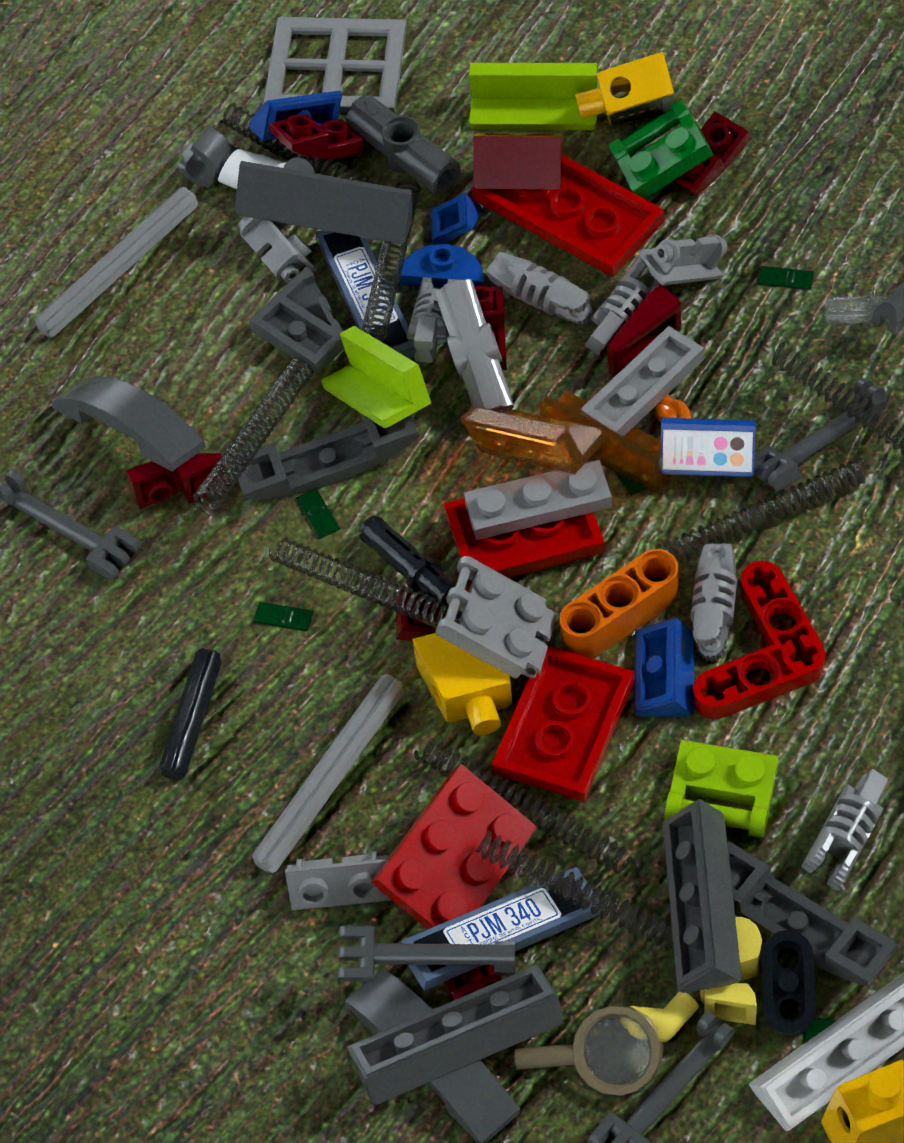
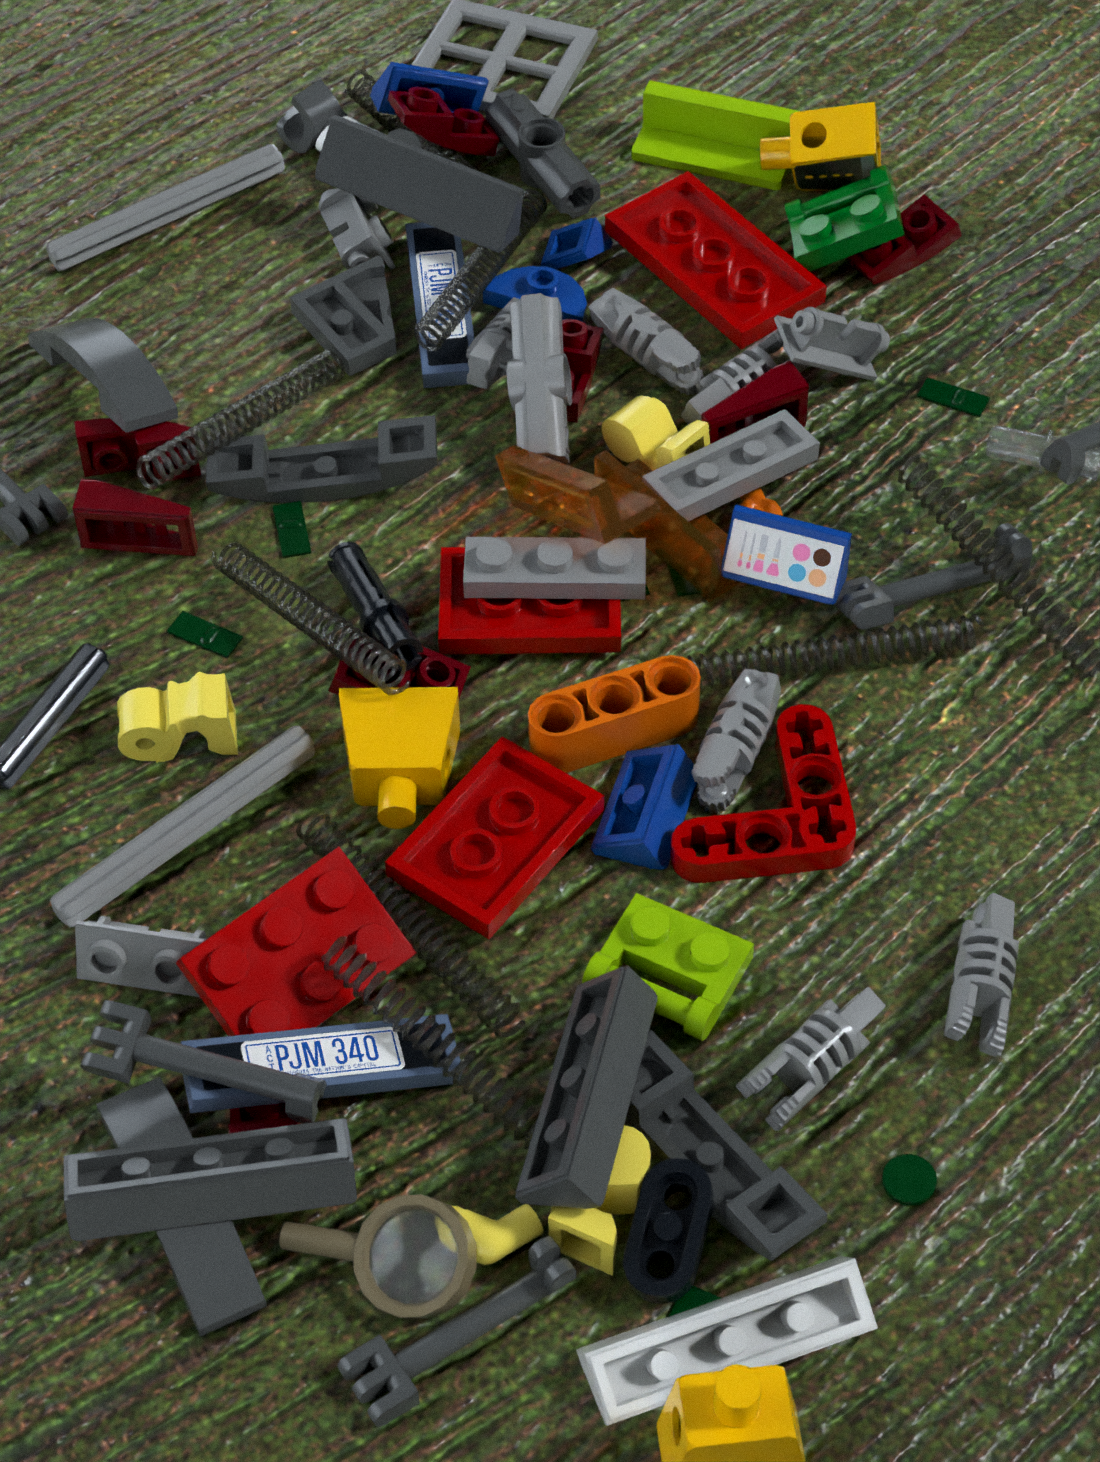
camera: 10 degrees right, 5 degrees down
lime panel [321,326,432,428] -> none
light grey plate [436,556,557,679] -> none
dark red panel [473,133,564,190] -> none
none -> dark red slope [72,478,198,556]
none -> light yellow leg [117,672,238,763]
none -> light yellow leg [601,396,710,475]

